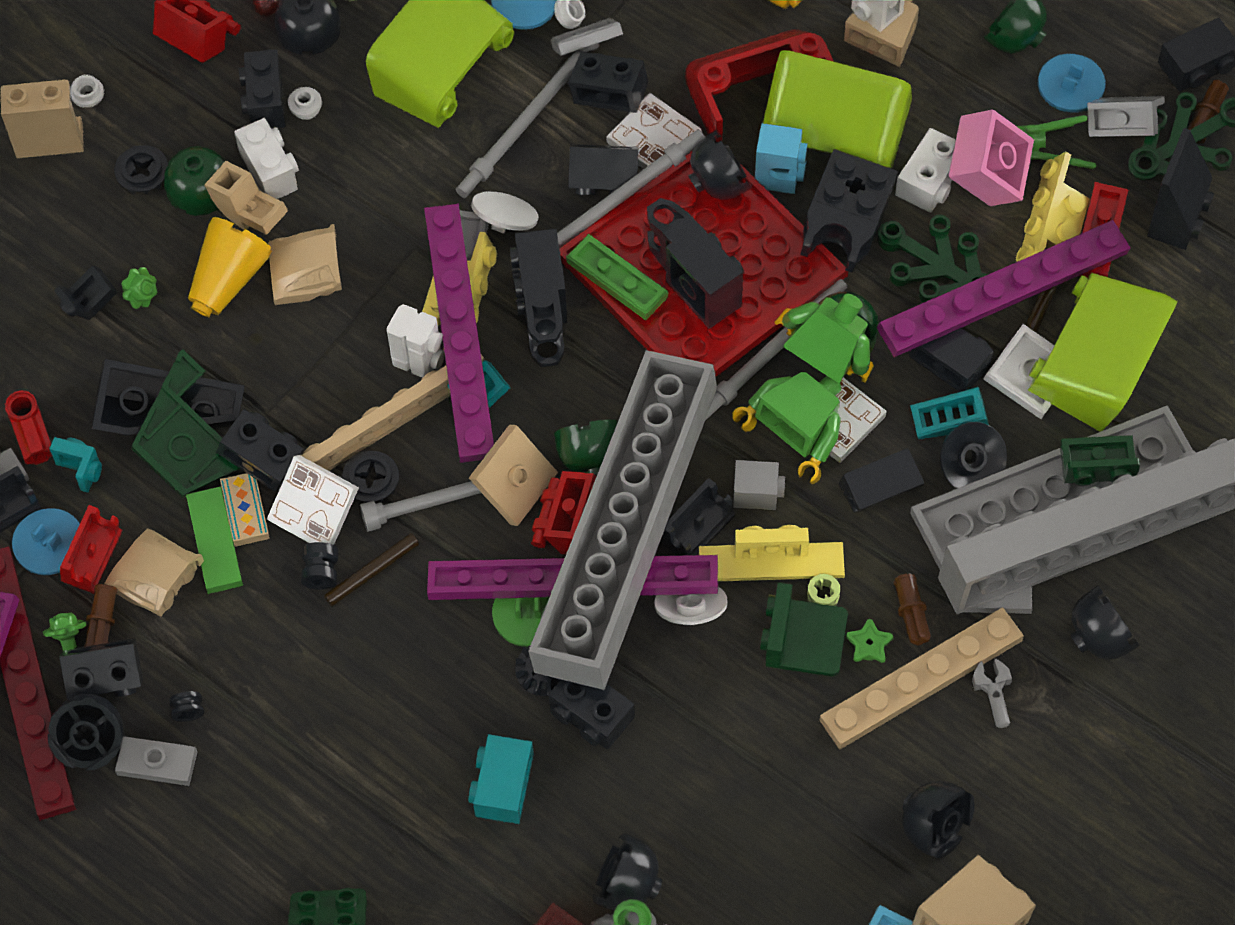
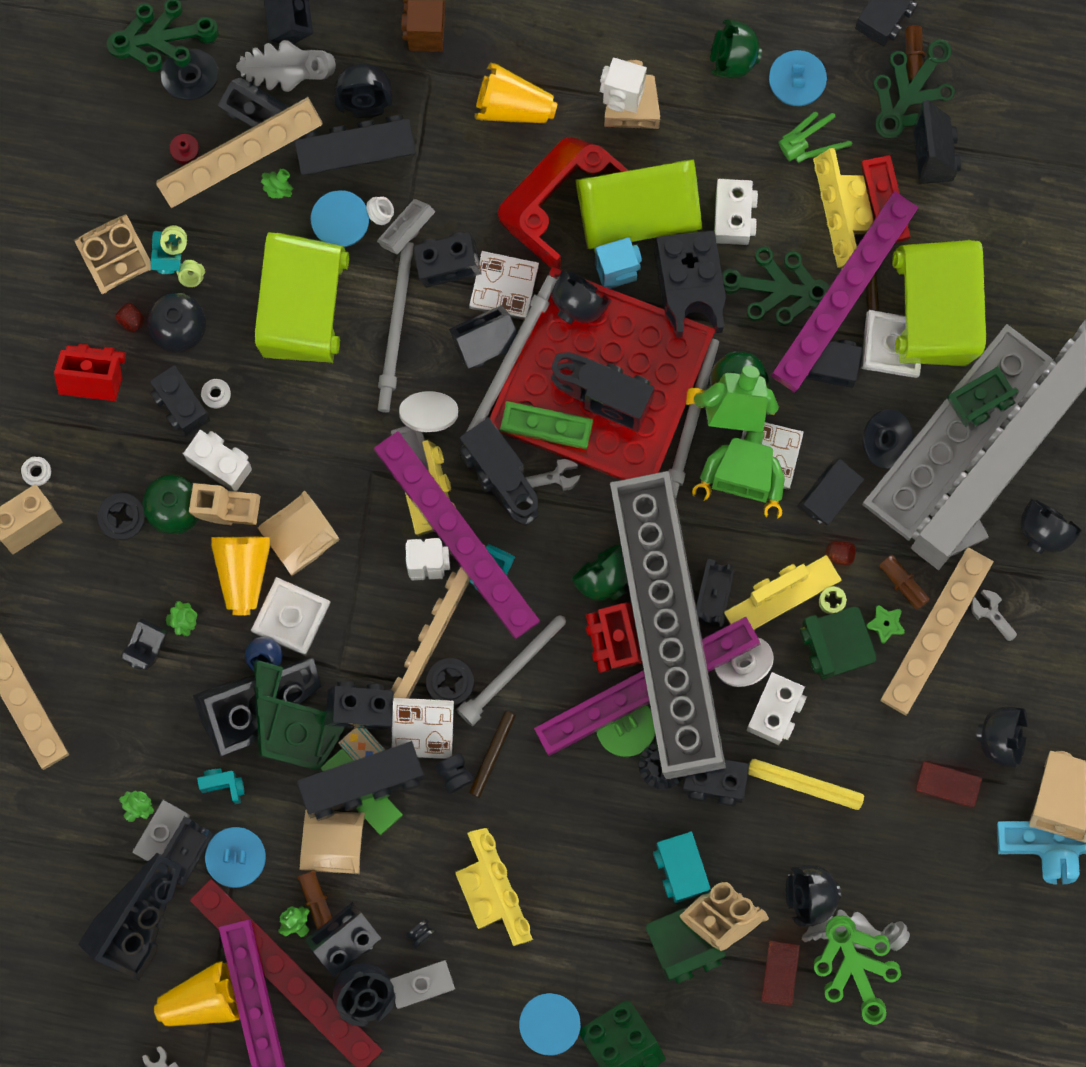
camera: 30 degrees left, 15 degrees up
red piece [5,390,52,465] -> none
red hinge [60,505,122,594] -> none
tan plate [469,424,558,526] -> none
light grey brick [733,460,785,510] -> none
teal slope [910,387,989,439] -> none
bright pink brick [949,109,1034,206] -> none
light grey panel [1087,96,1165,137] -> none
none -> dark blue piece [245,637,283,671]
none -> white tile [251,577,331,656]
none -> black brick [297,741,425,821]
none -> light yellow bracket [455,828,533,946]
none -> dark azure piece [519,993,581,1055]
none -> light grey bar [525,459,580,491]
none -> dark green bracket [646,906,726,984]
none -> tan slope [680,882,769,951]
none -> white brick [746,672,807,745]
none -> light yellow axle [748,759,864,810]
none -> clear red piece [826,540,856,566]
none -> clear red plate [915,761,982,808]

